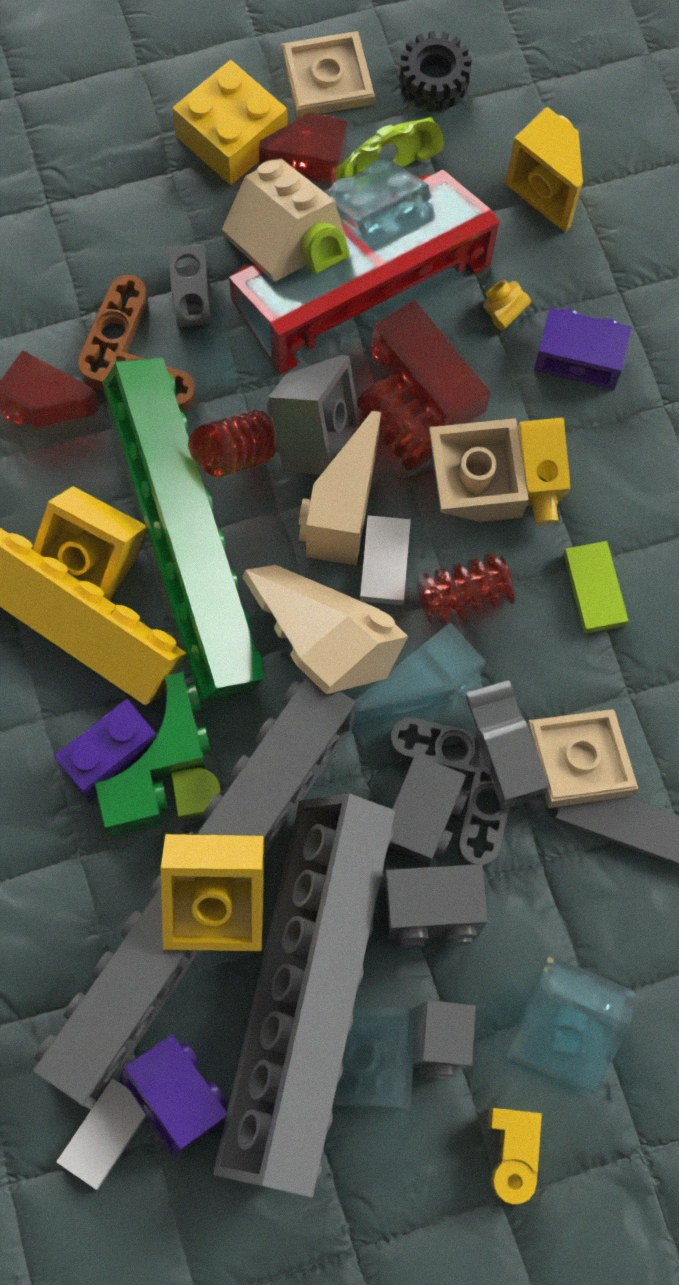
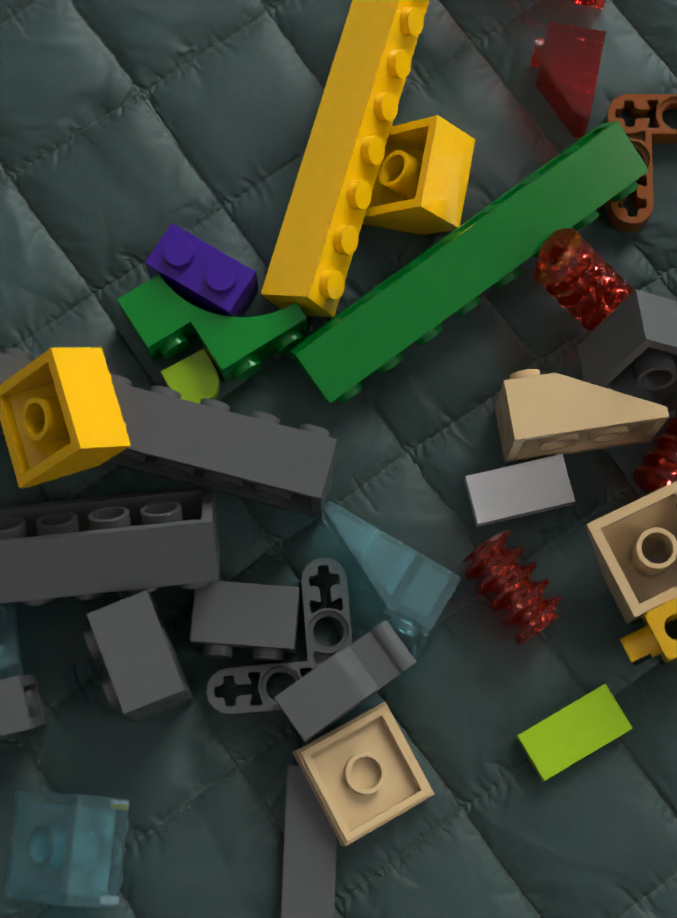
camera: 75 degrees right, 5 degrees up
tan wedge [242,565,408,694] -> none

